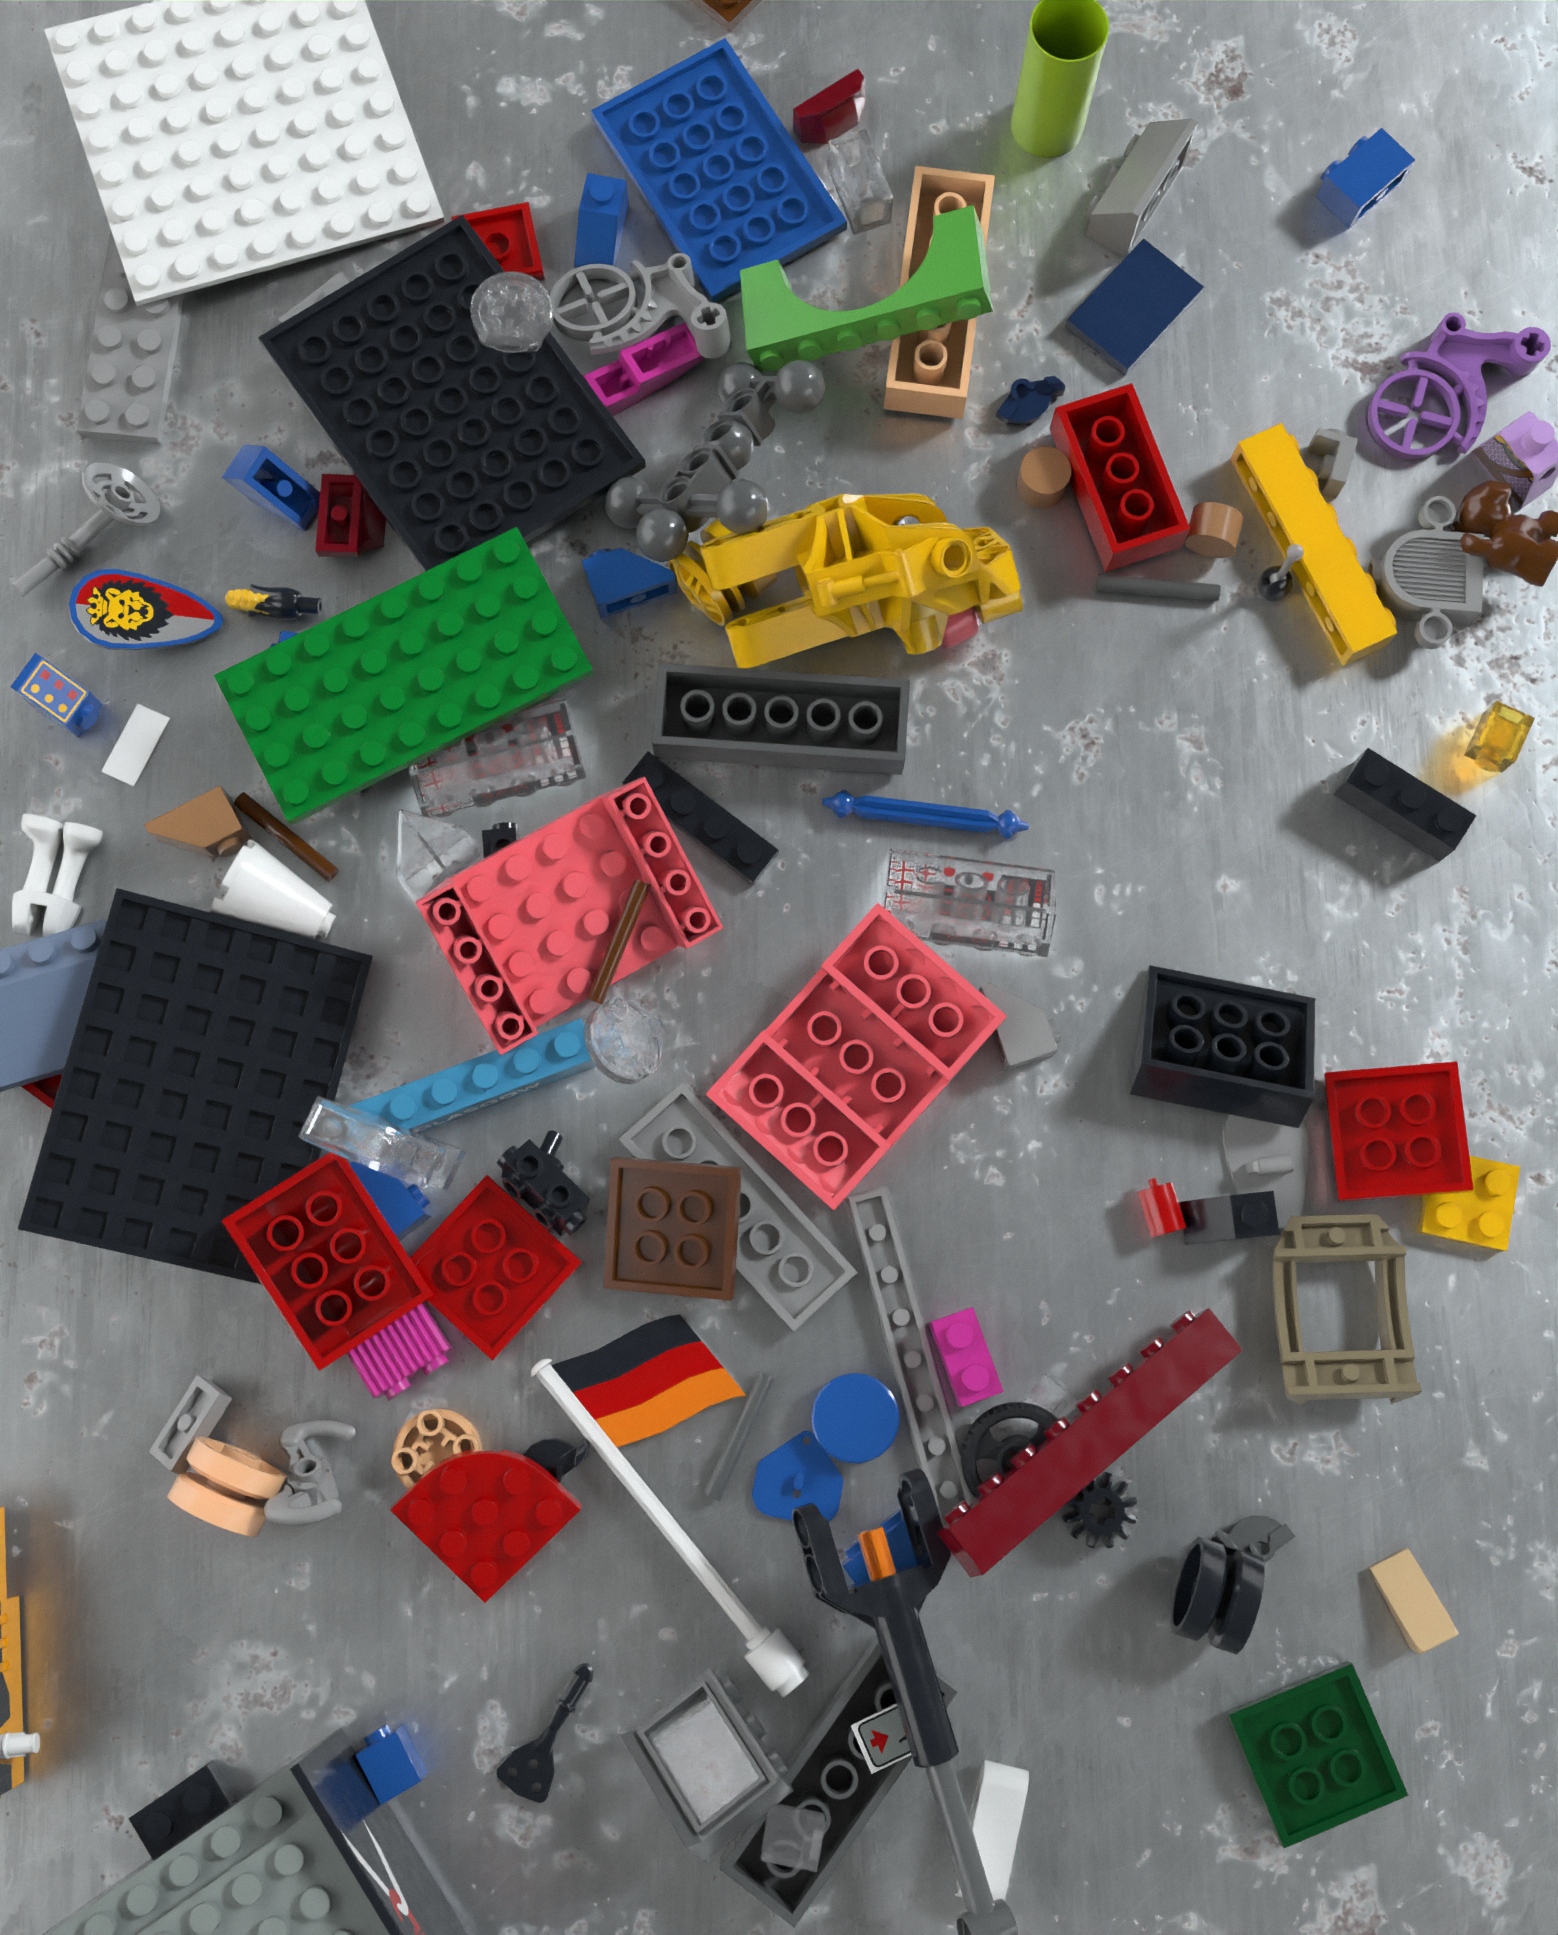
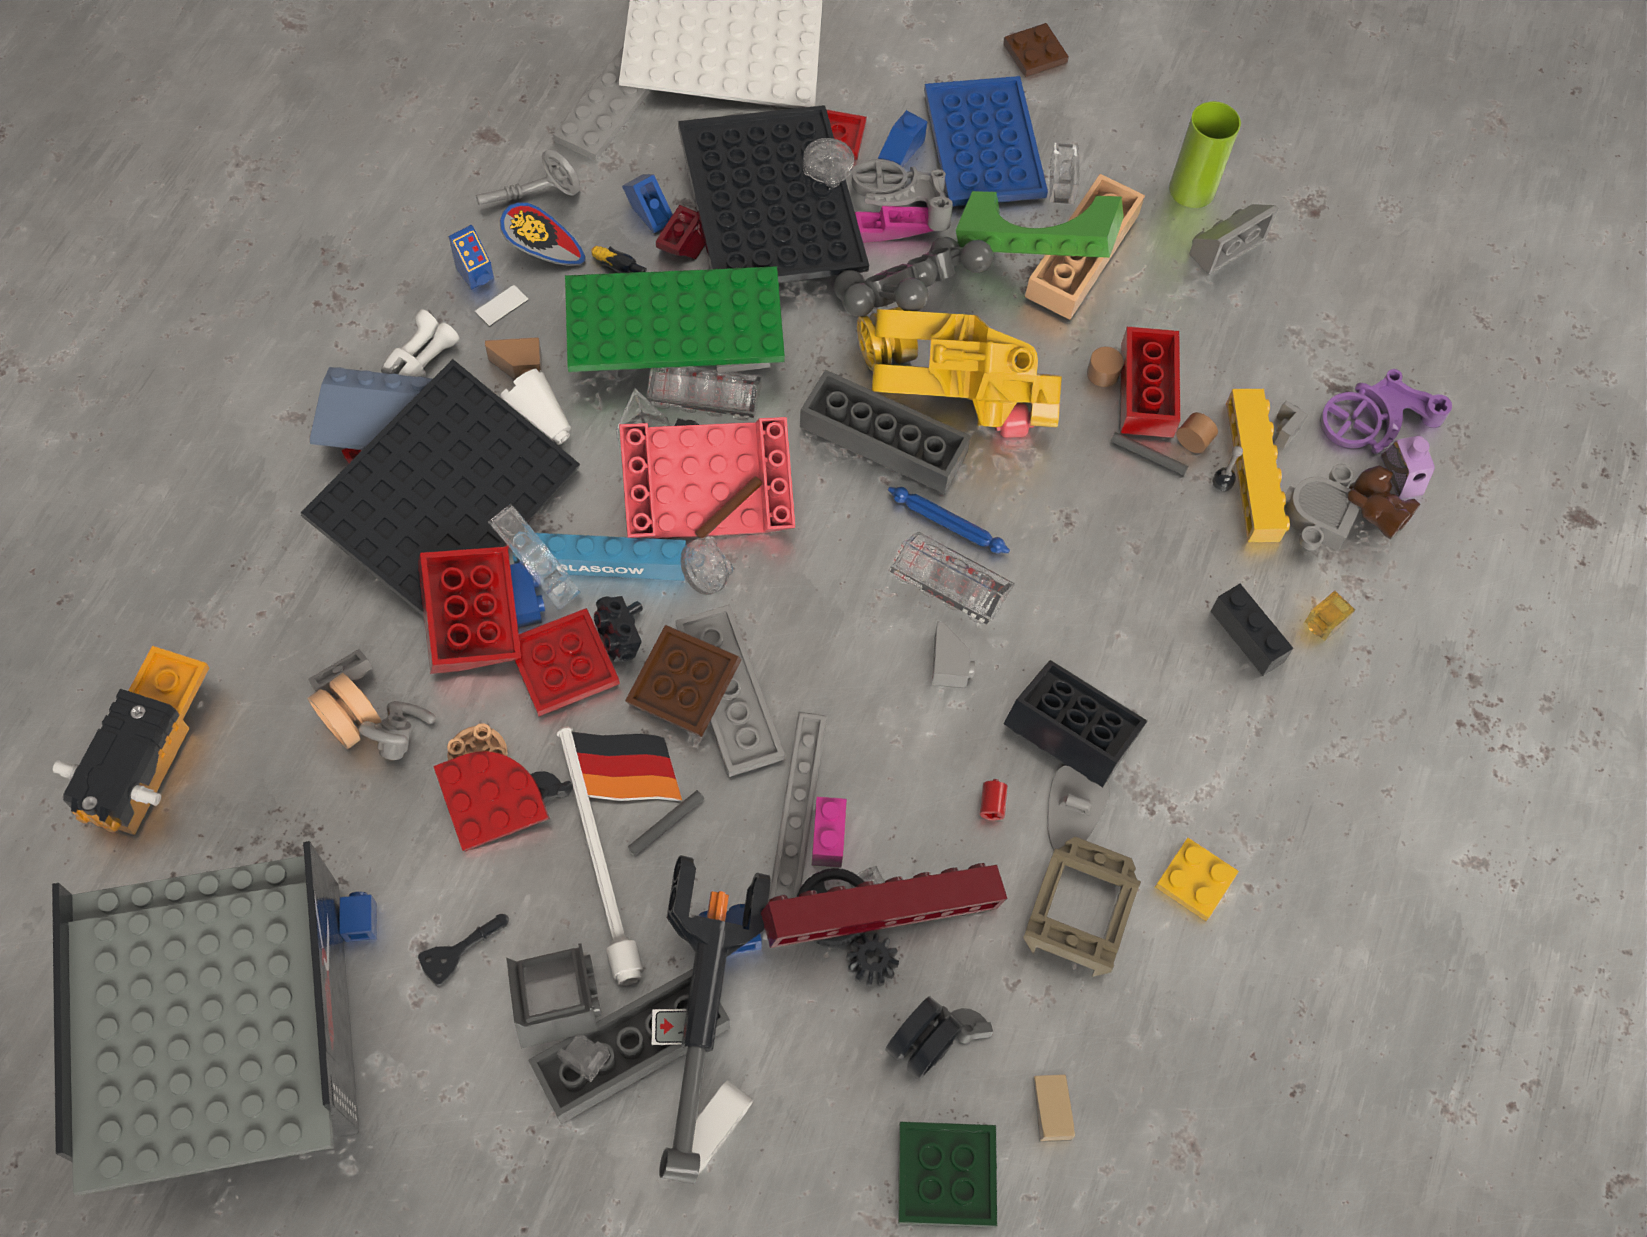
camera: 20 degrees right, 15 degrees down
reddish brown piece [234,792,339,882] -> none
dark pink brick [346,1304,454,1401] -> none
blue slope [582,547,677,619] -> none
black plate [622,751,779,886] -> none
coral slope [706,903,1007,1210] -> none
blue piece [752,1431,843,1522] -> none
dark red slope [793,69,865,144] -> none
blue tile [811,1373,899,1463] -> none
dark blue piece [996,376,1065,425] -> none
dark blue tile [1065,238,1204,375] -> none
black slope [1179,1191,1280,1245] -> none
blue brick [1316,128,1415,229] -> none
red plate [1324,1061,1474,1202] -> none

